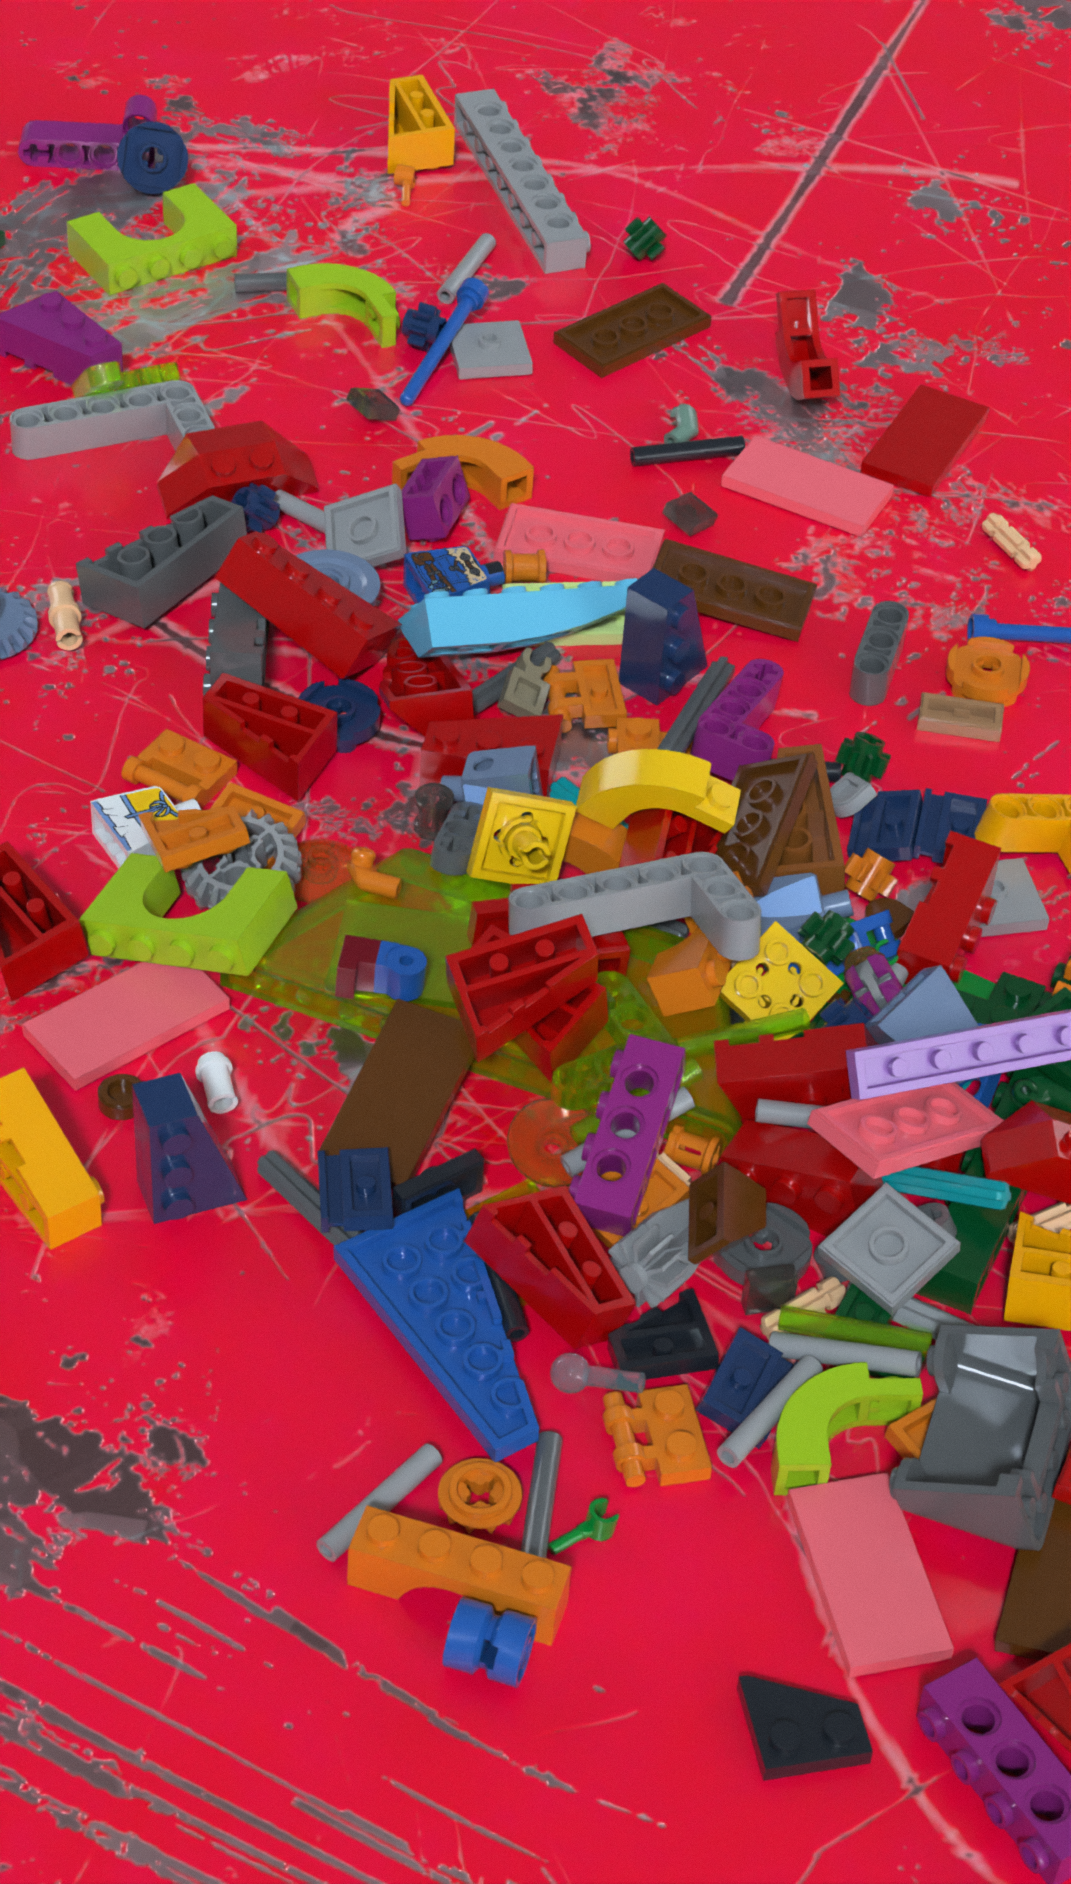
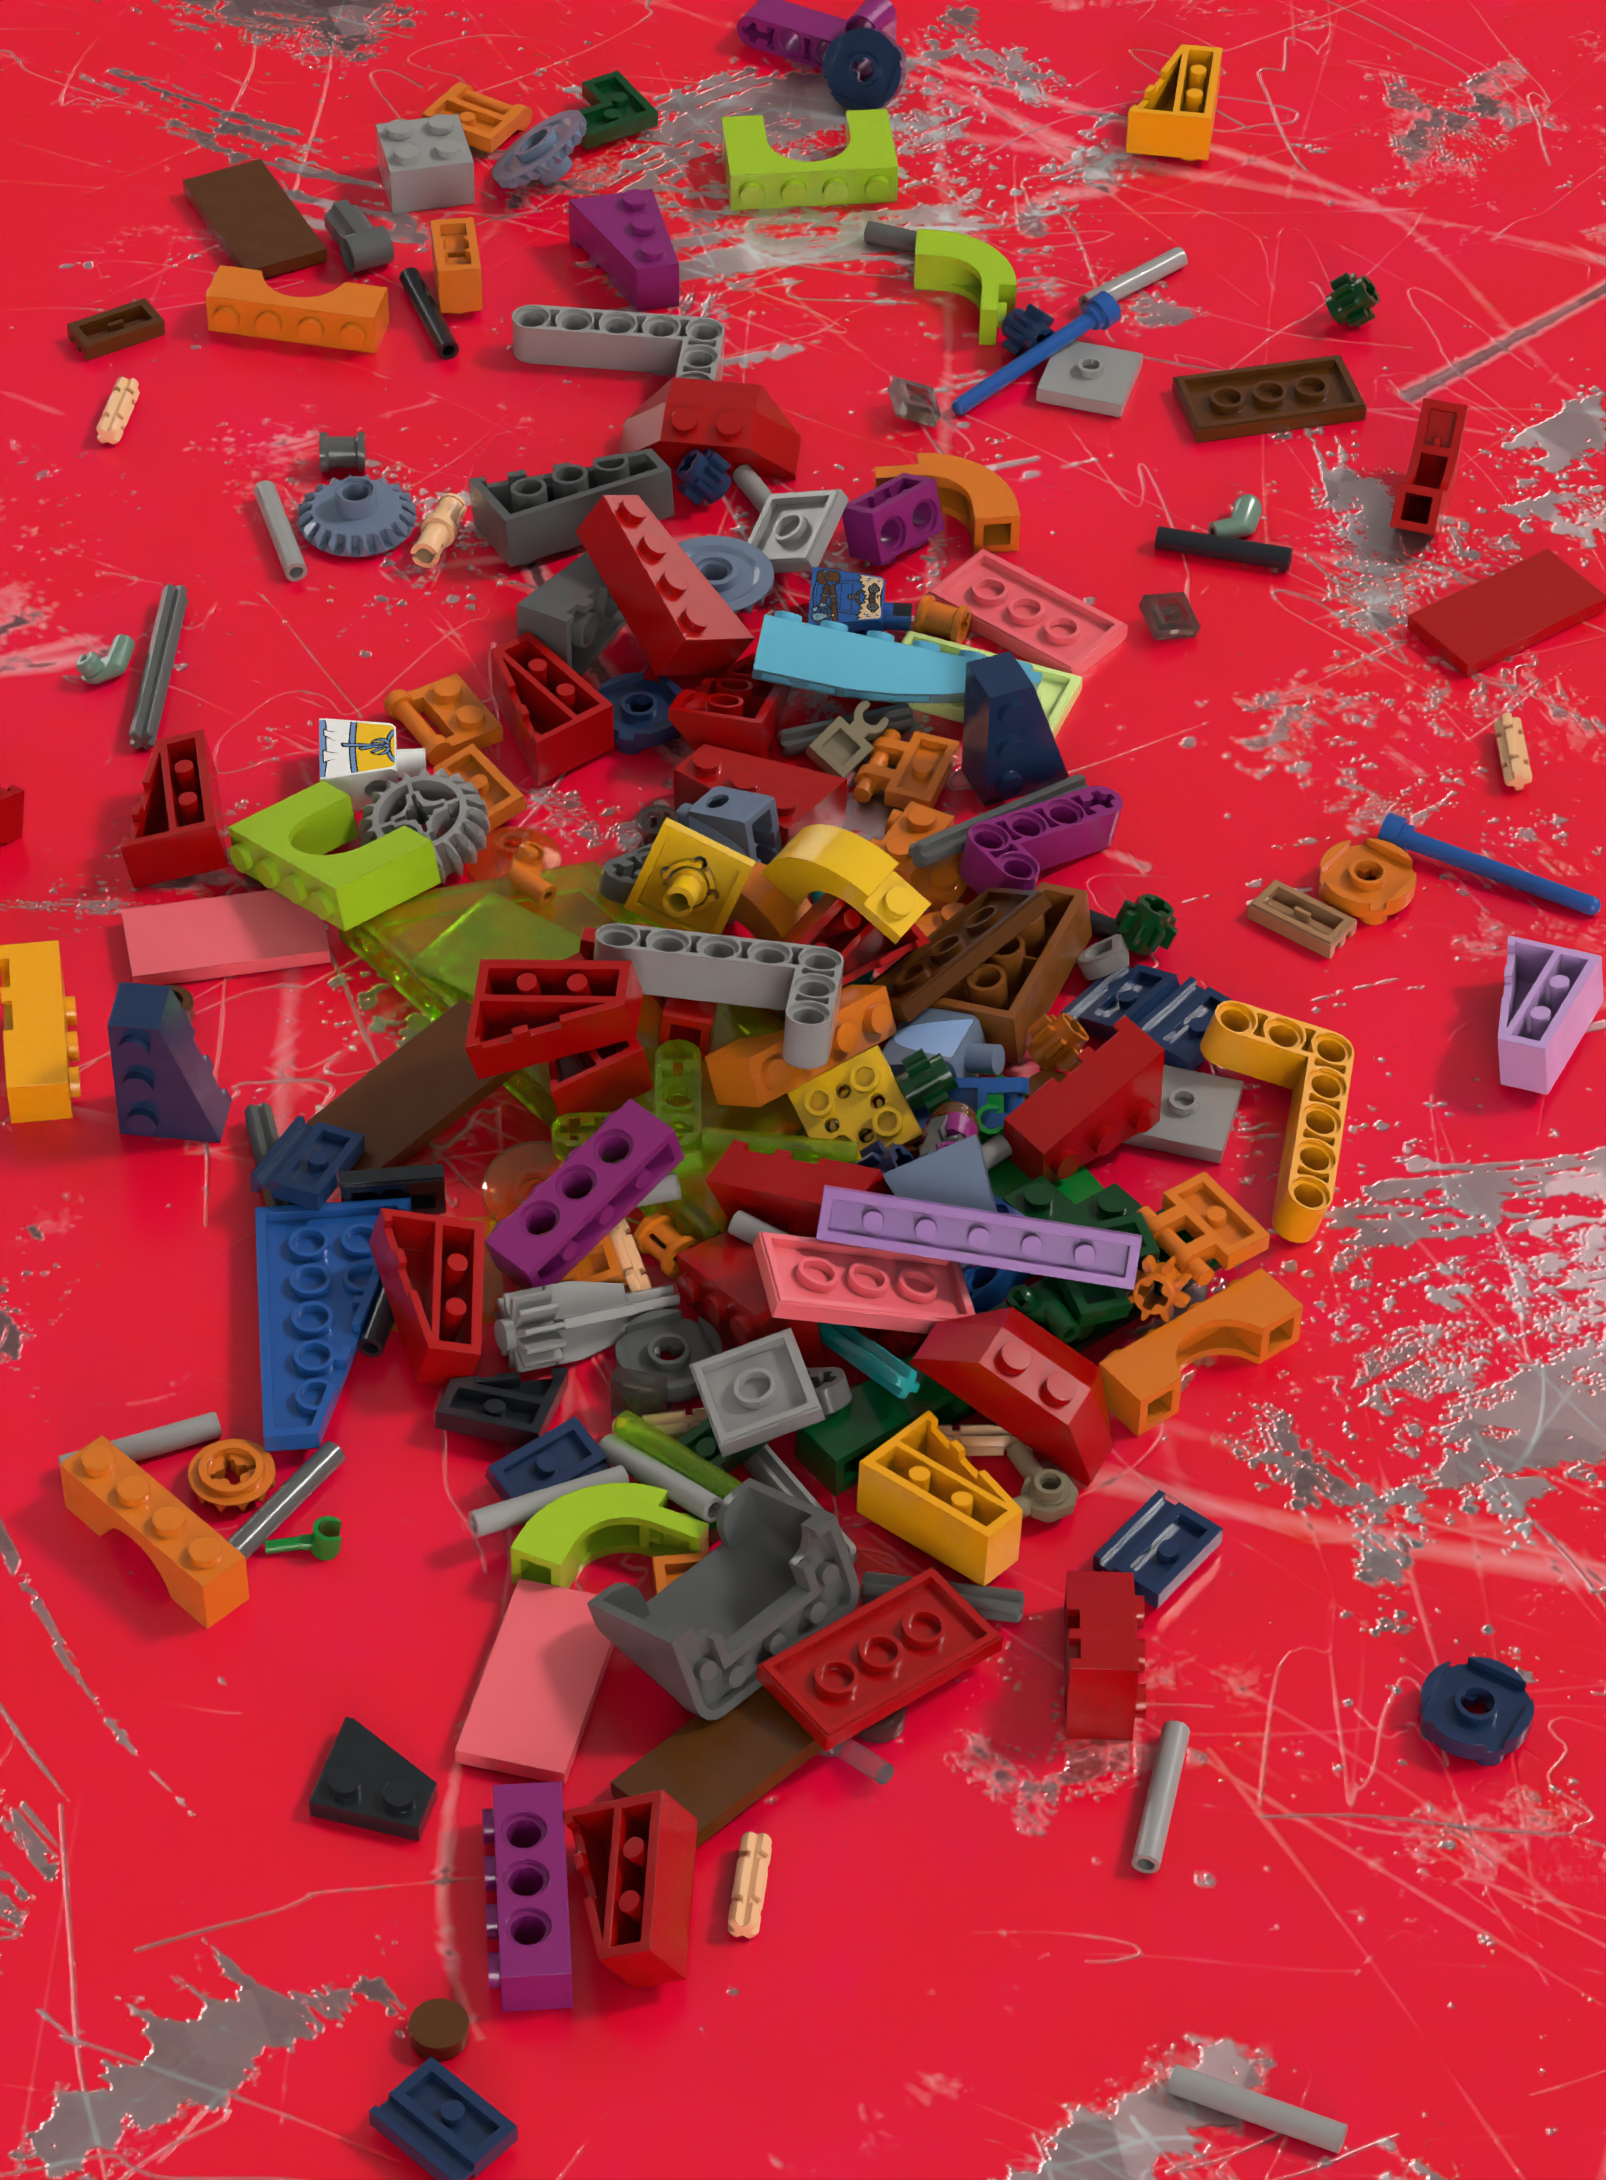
camera: 30 degrees right, 0 degrees up
clear neon green beam [71,362,181,398] -> none
orange wing [138,806,250,873] -> none
white pin [195,1051,238,1114] -> none
leg [335,934,427,1001] -> none
orange hand [394,164,416,207] -> none
blue wheel [442,1596,537,1688] -> none
light grey brick [454,89,591,274] -> none
clear light blue bar [550,1353,645,1394] -> none
orange plate [602,1384,712,1487] -> none
reddish brown tile [652,539,817,642] -> none
reddish brown slope [688,1161,766,1265] -> none
coral tile [721,435,894,537] -> none
dark grey beam [849,601,909,706] -> none

